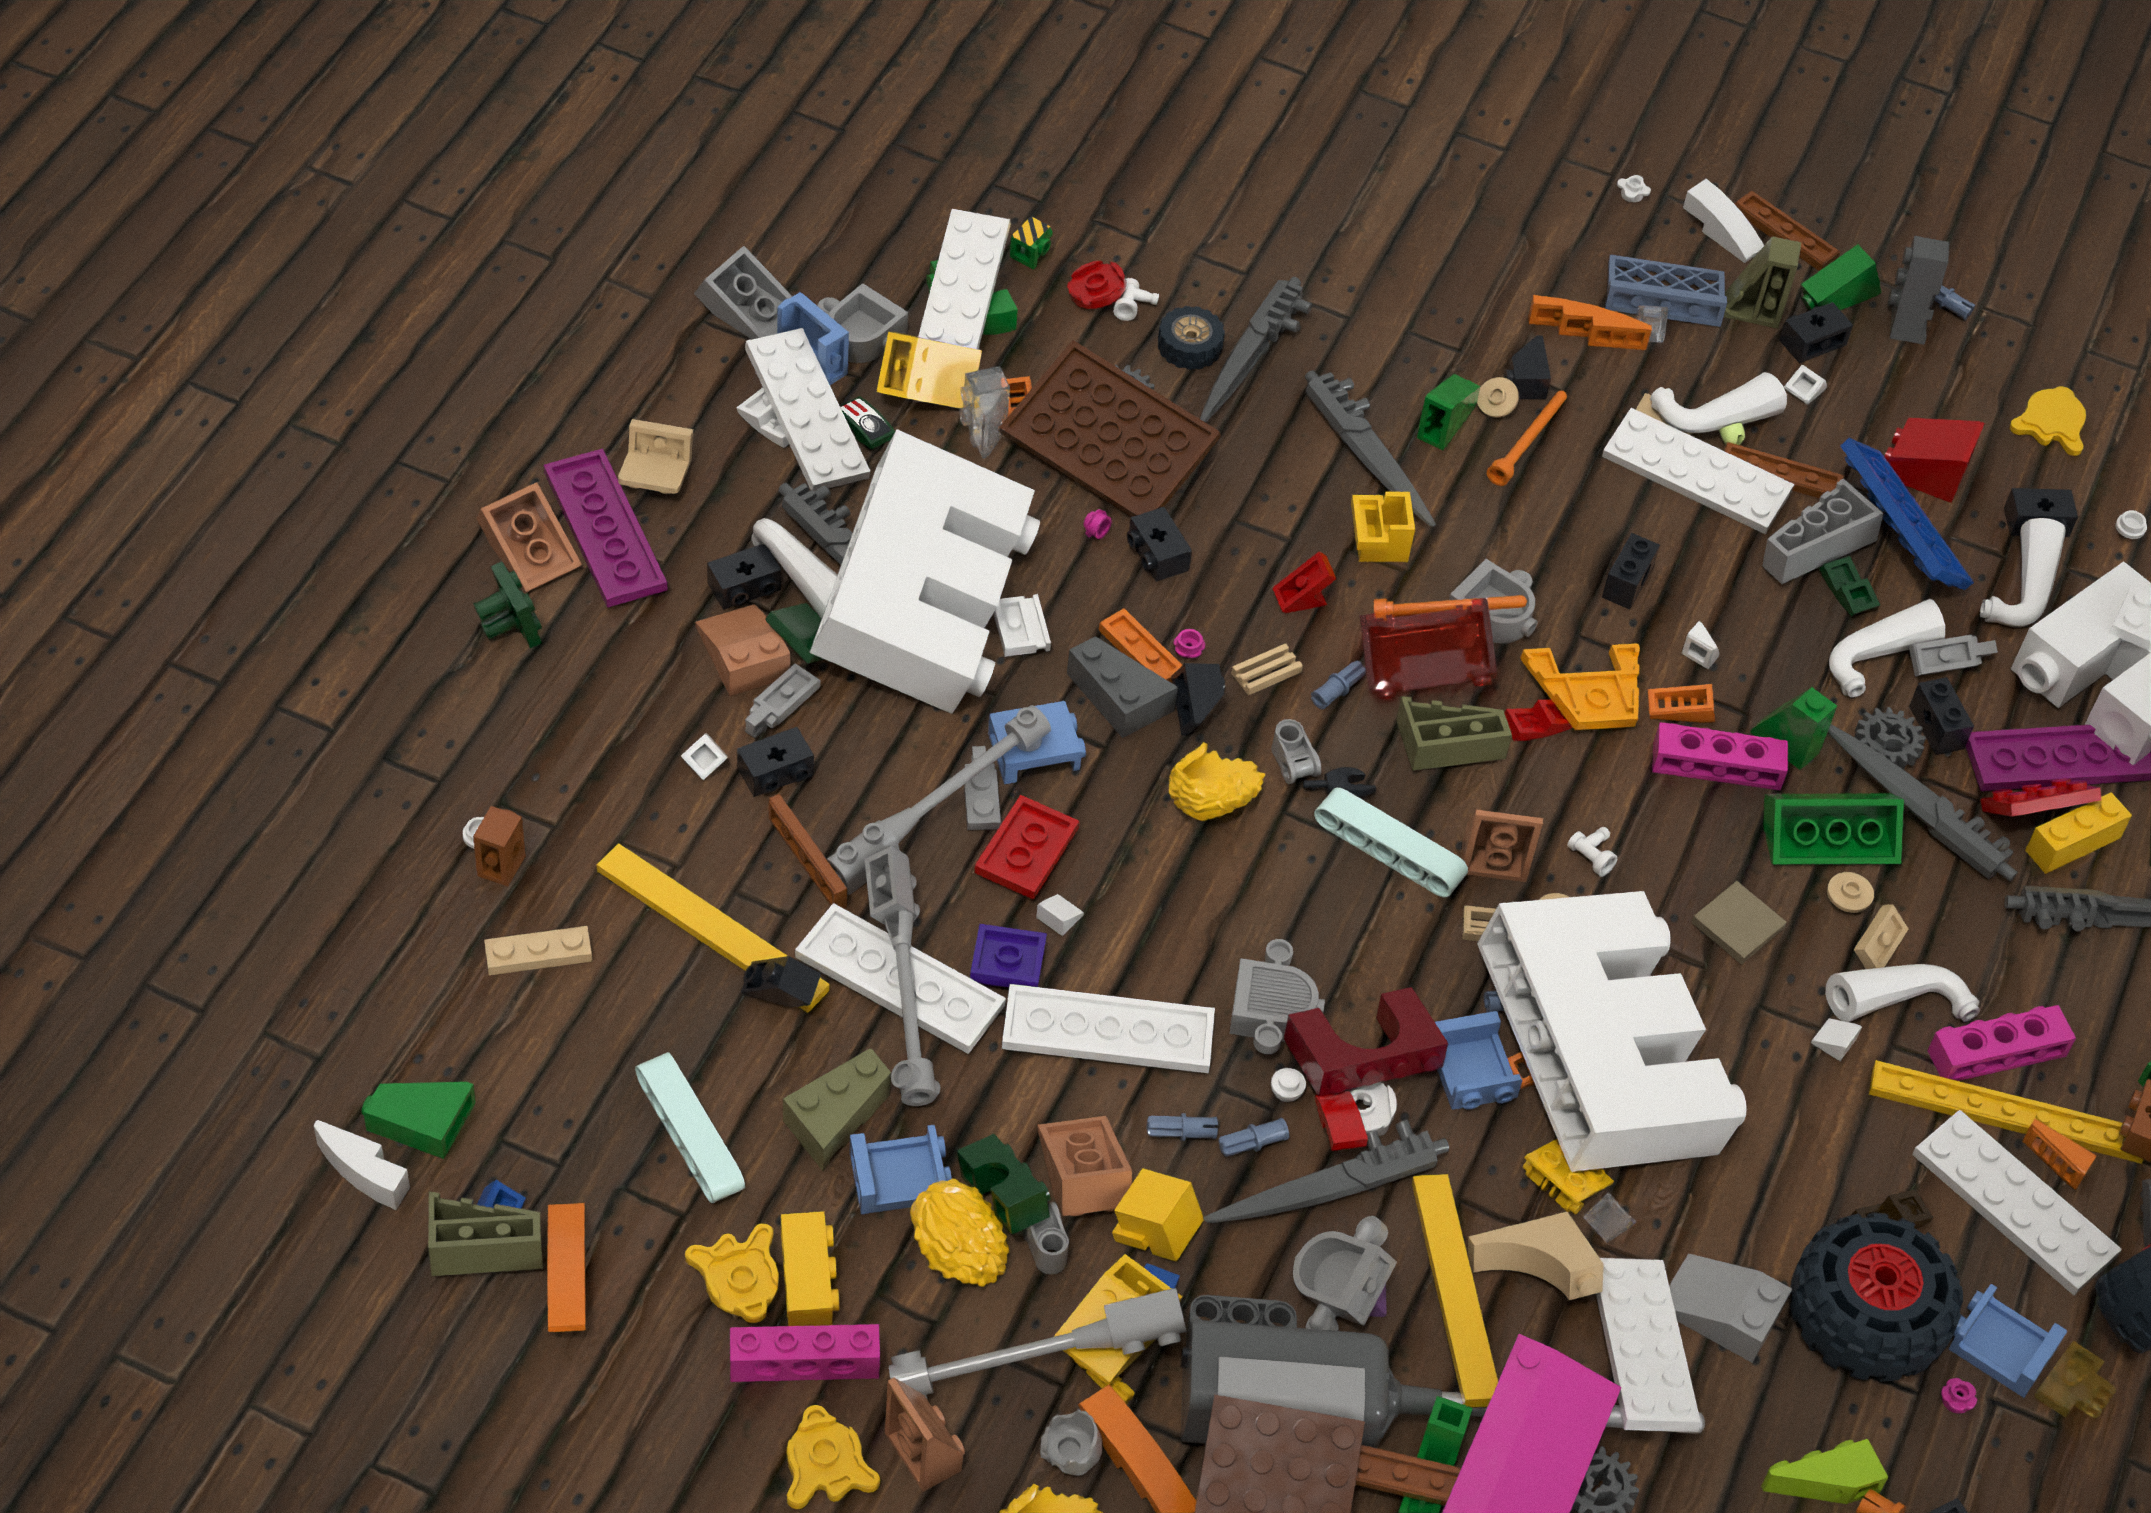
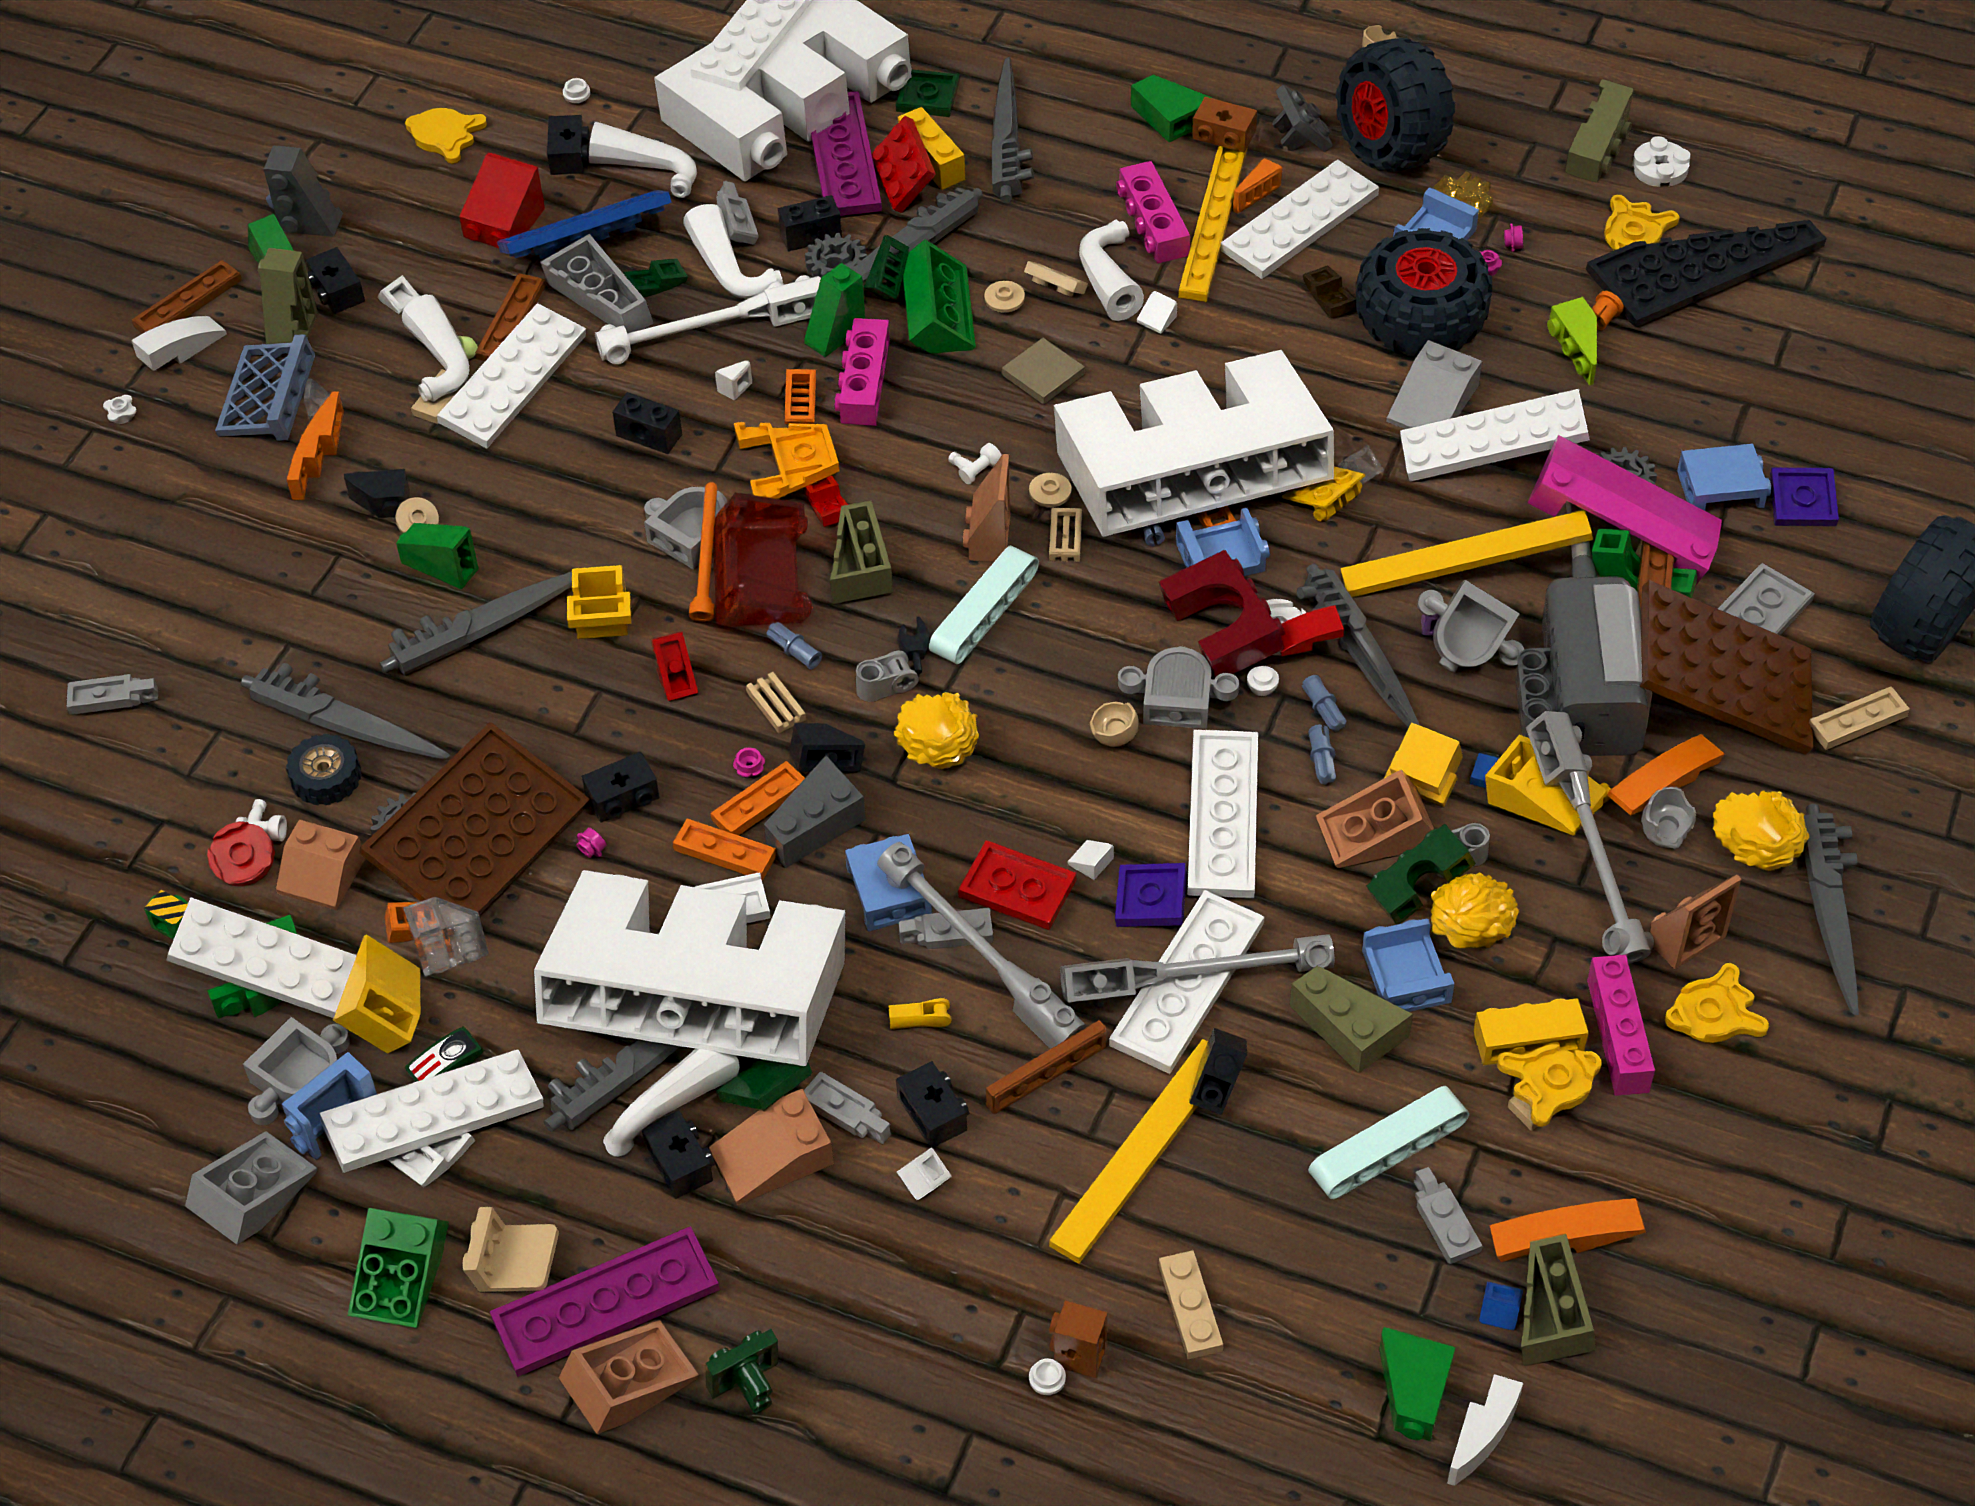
camera: 85 degrees left, 0 degrees up
tan arch [1468,1212,1604,1300] -> none
orange piece [1487,391,1567,486] -> none
none -> light grey hinge [67,674,158,715]
none -> nougat slope [276,820,365,910]
none -> green slope [347,1208,449,1328]
none -> white bar [595,275,821,364]
none -> orange plate [673,818,777,881]
none -> dark green slope [864,235,910,300]
none -> yellow bar [888,998,952,1029]
none -> tan hair [1090,701,1139,747]
none -> light grey hinge [1414,1167,1483,1264]
none -> dark pink plate [1504,224,1523,252]

